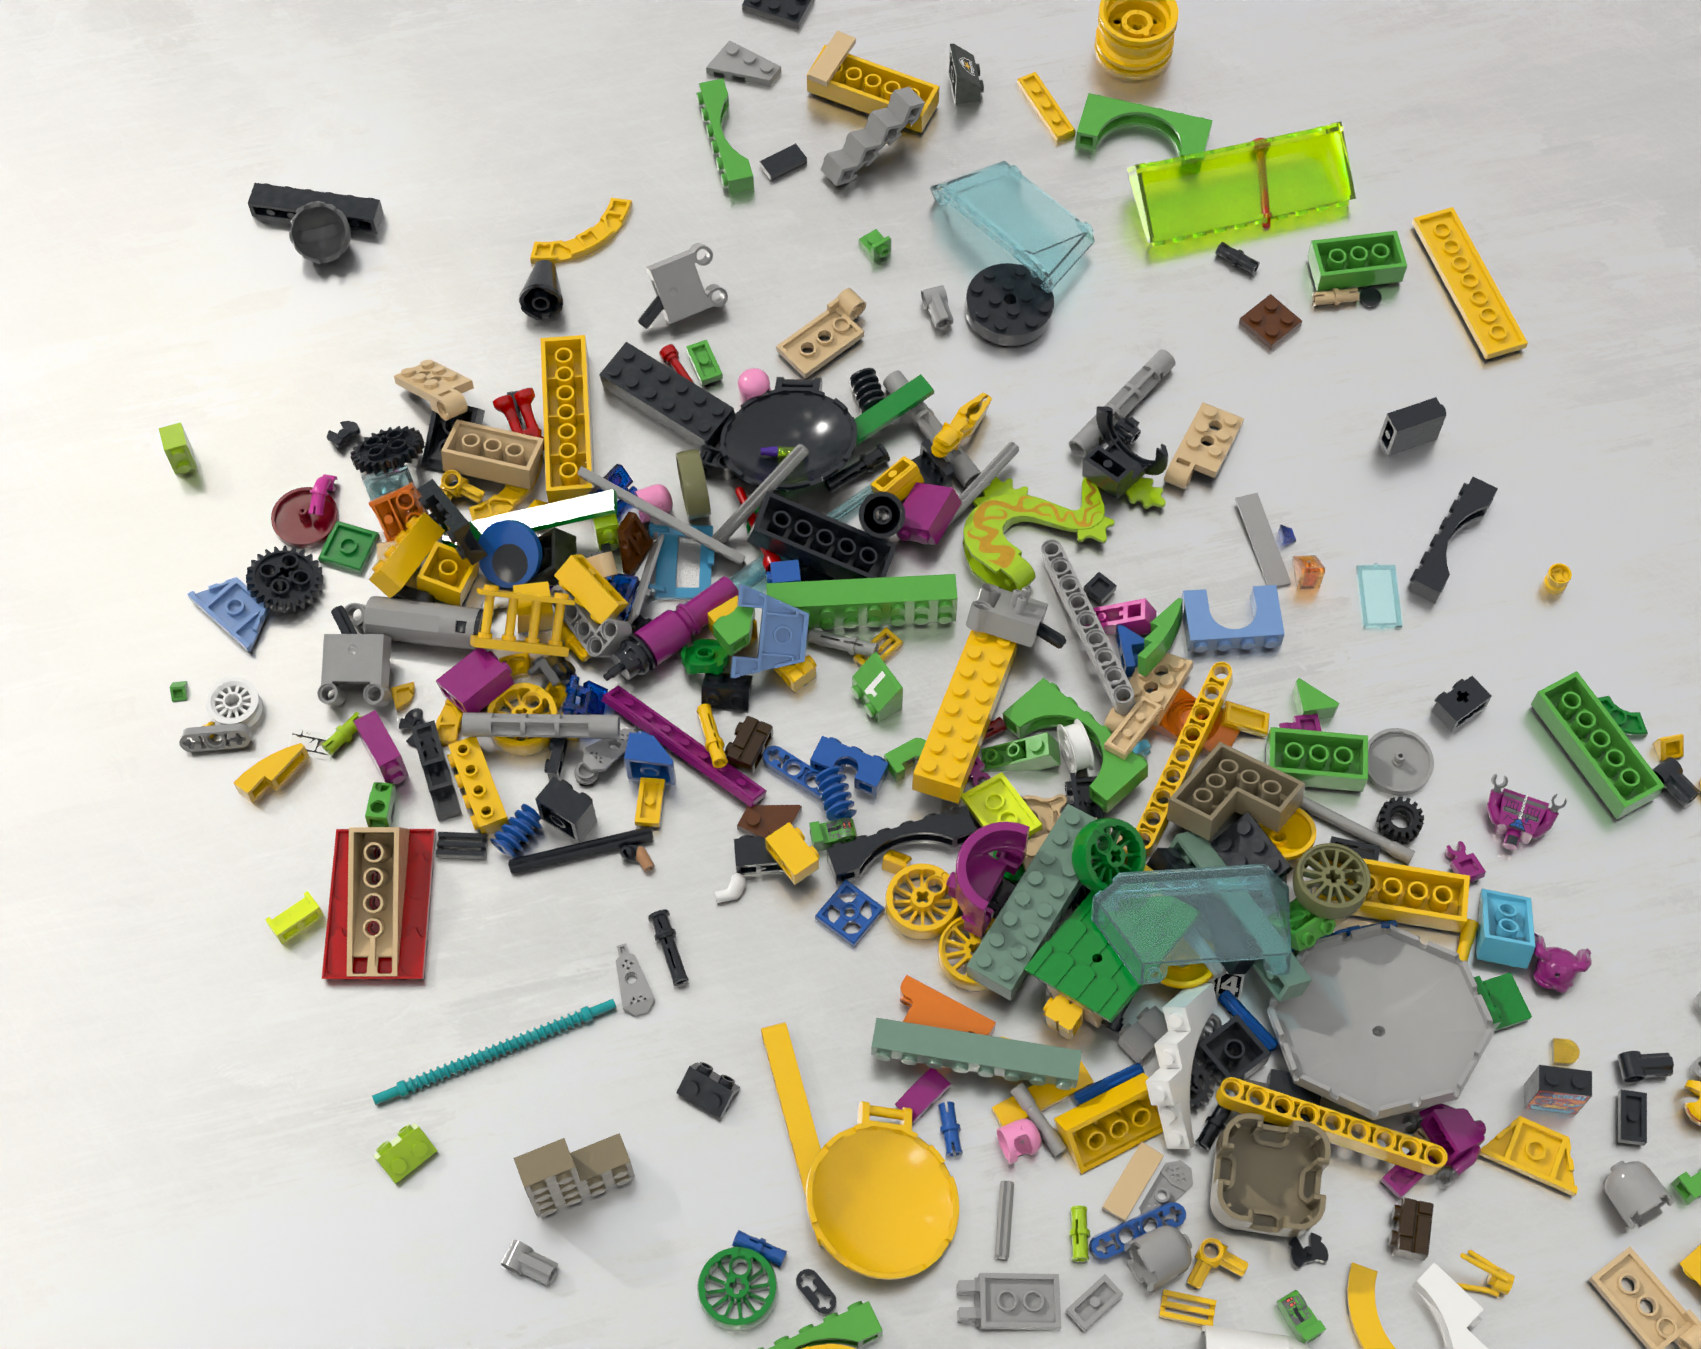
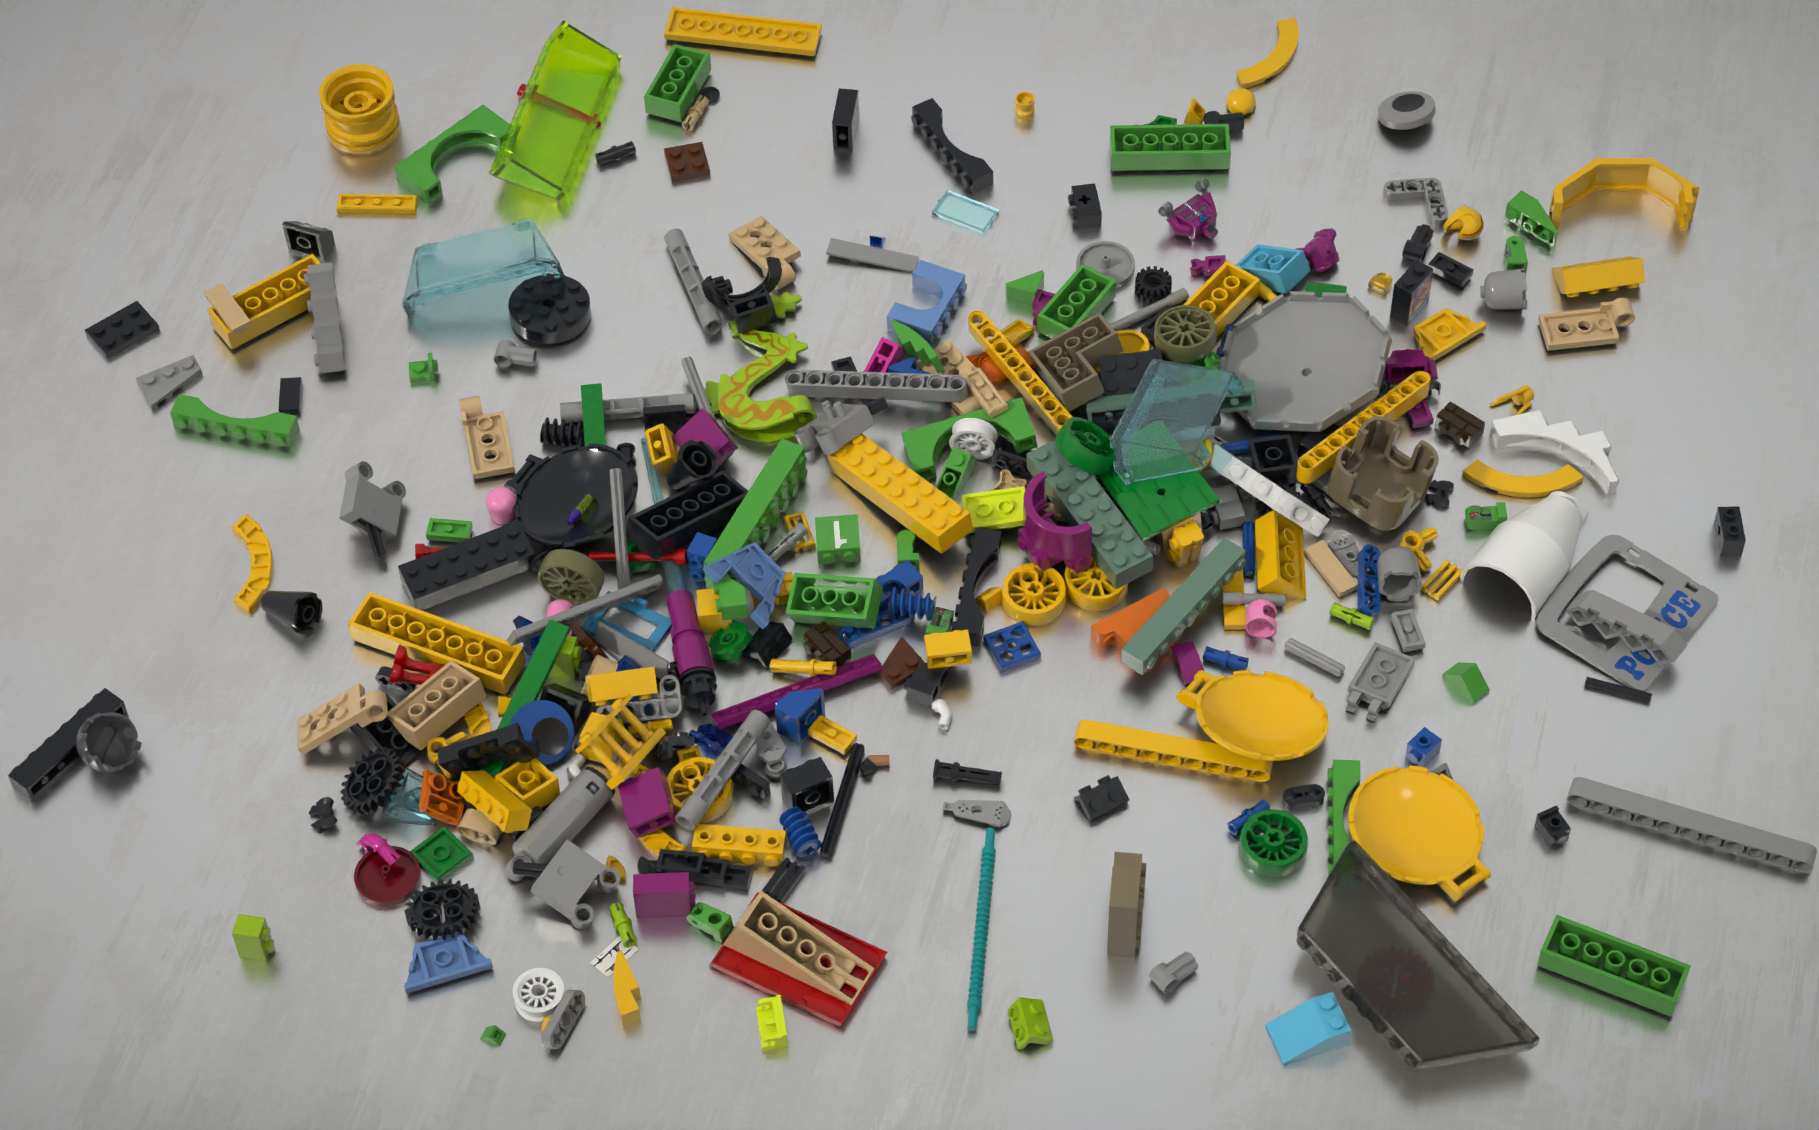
camera: 60 degrees left, 10 degrees down
yellow arm [931,392,992,458] -> none
clear orange slope [1292,555,1325,589] -> none
none -> bright green brick [786,573,883,629]

